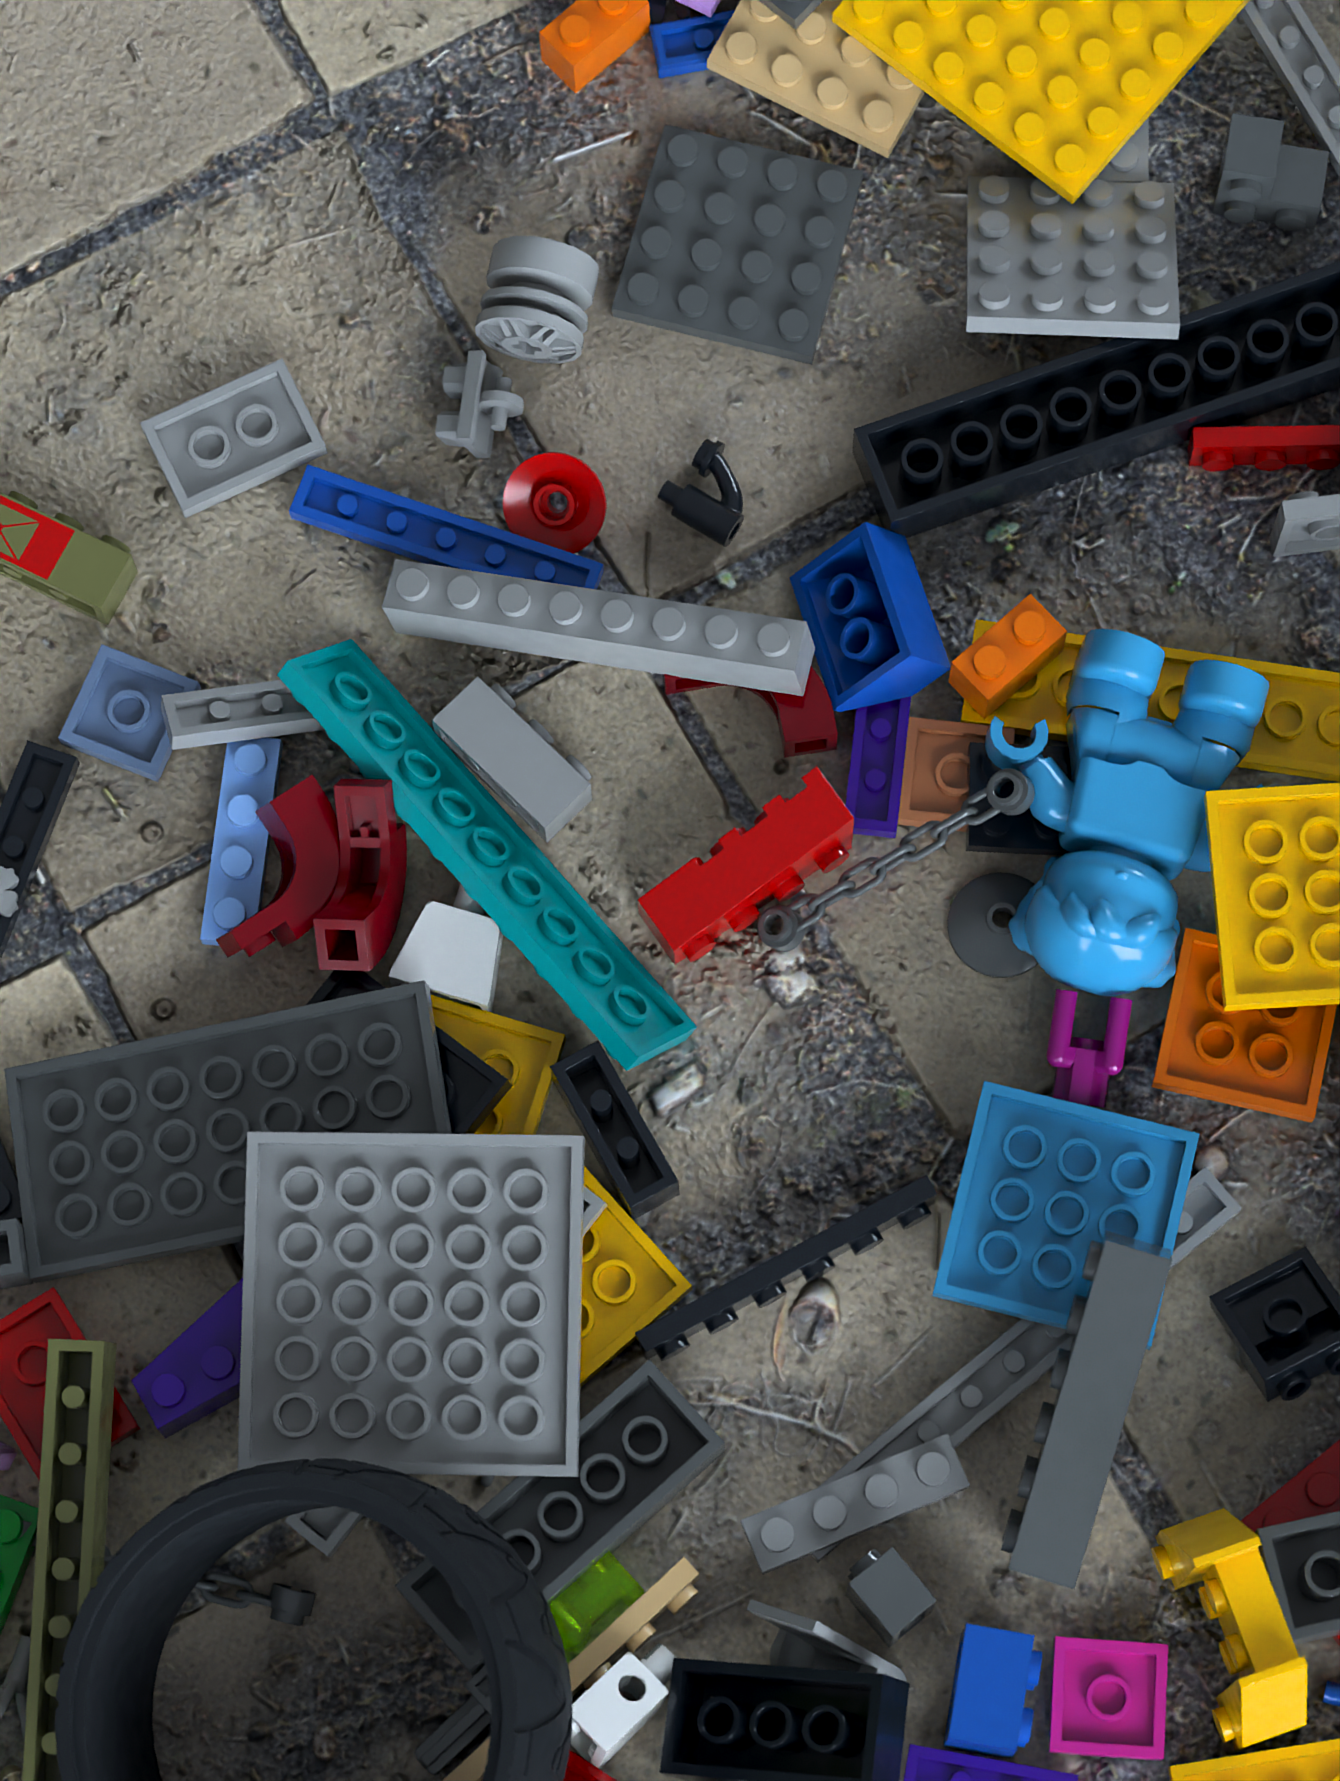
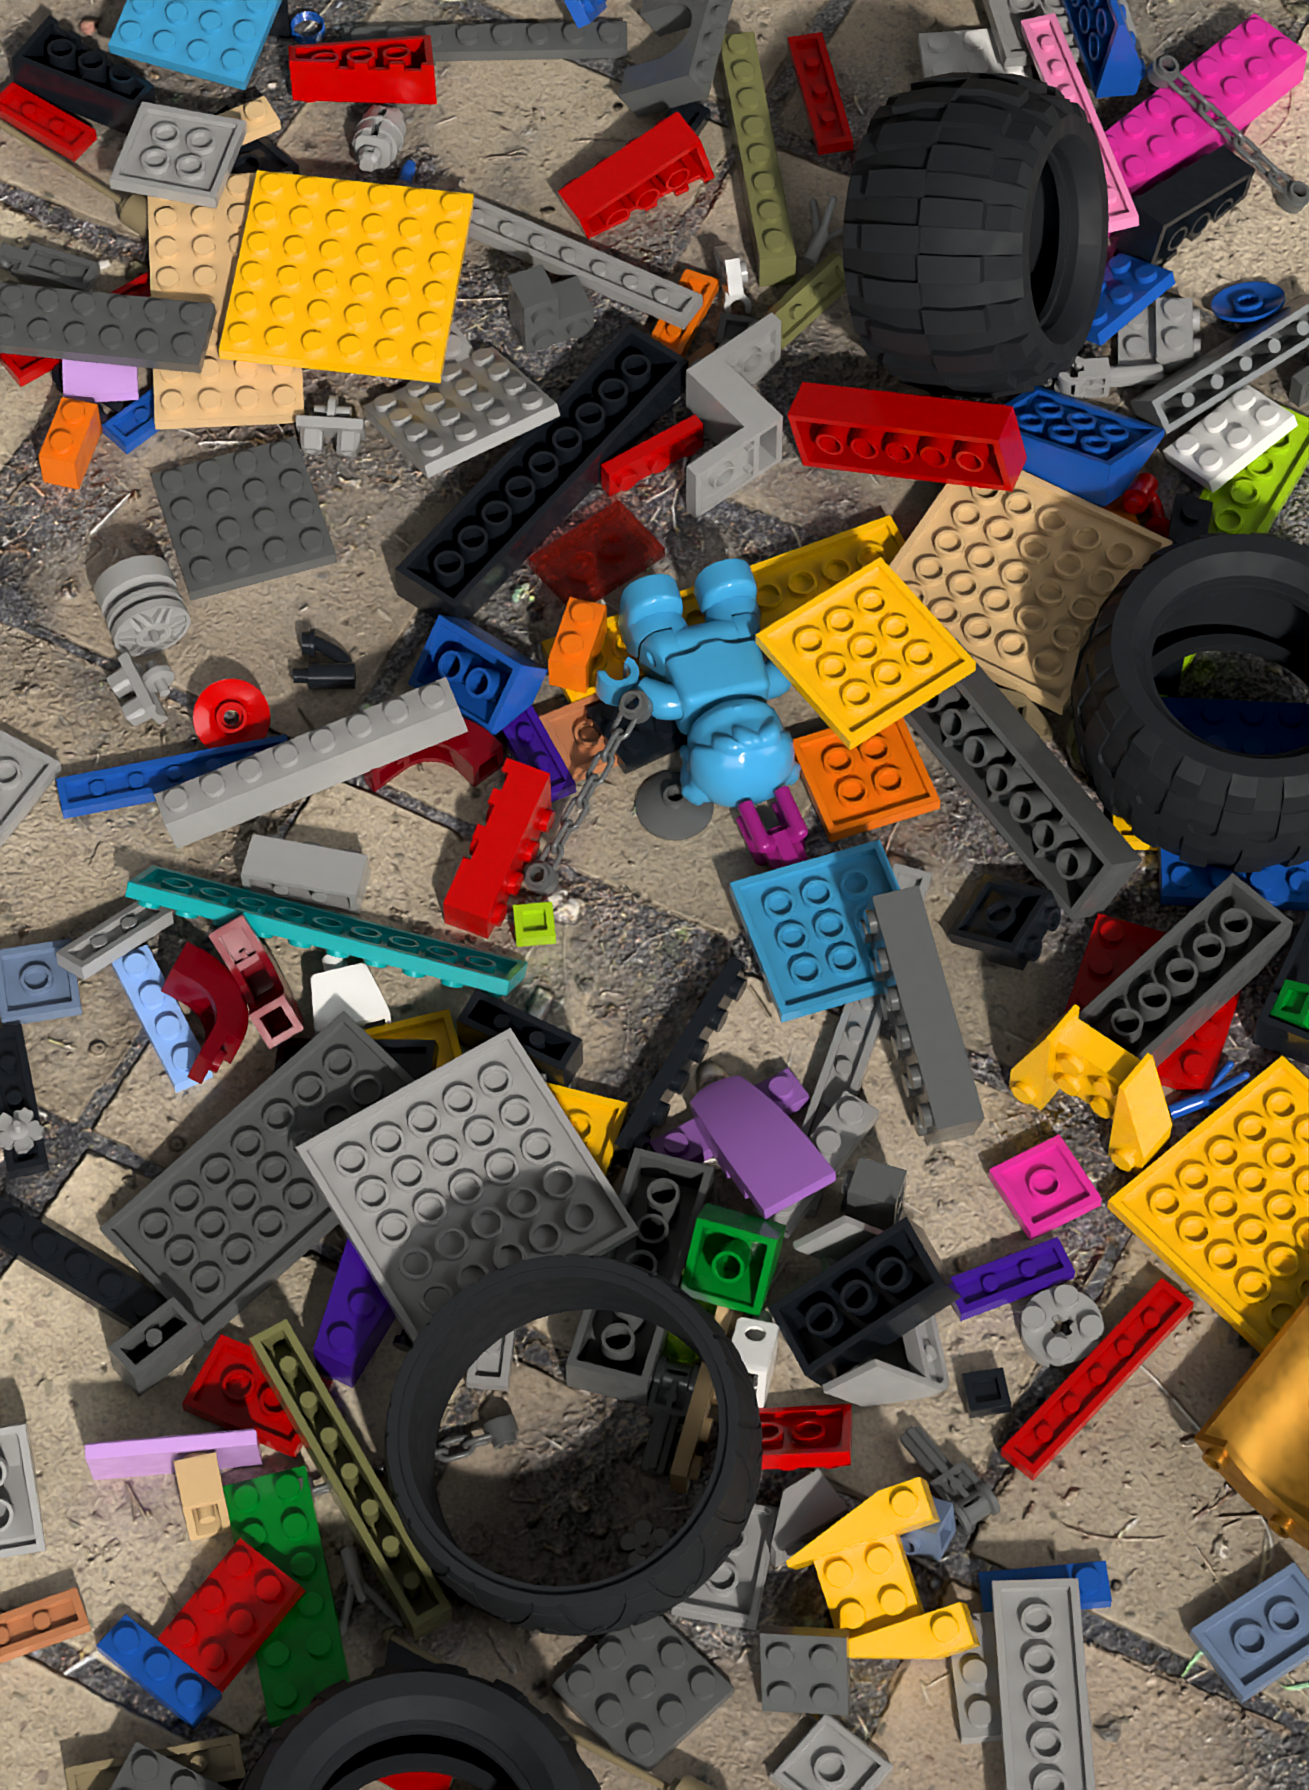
camera: 35 degrees left, 15 degrees down
blue brick [943,1623,1043,1759] -> none
none -> light grey hips [296,395,367,457]
none -> lime plate [513,901,556,947]
none -> clear red plate [529,500,665,606]
none -> medium lavender slope [649,1068,836,1219]
none -> green slope [680,1203,787,1317]

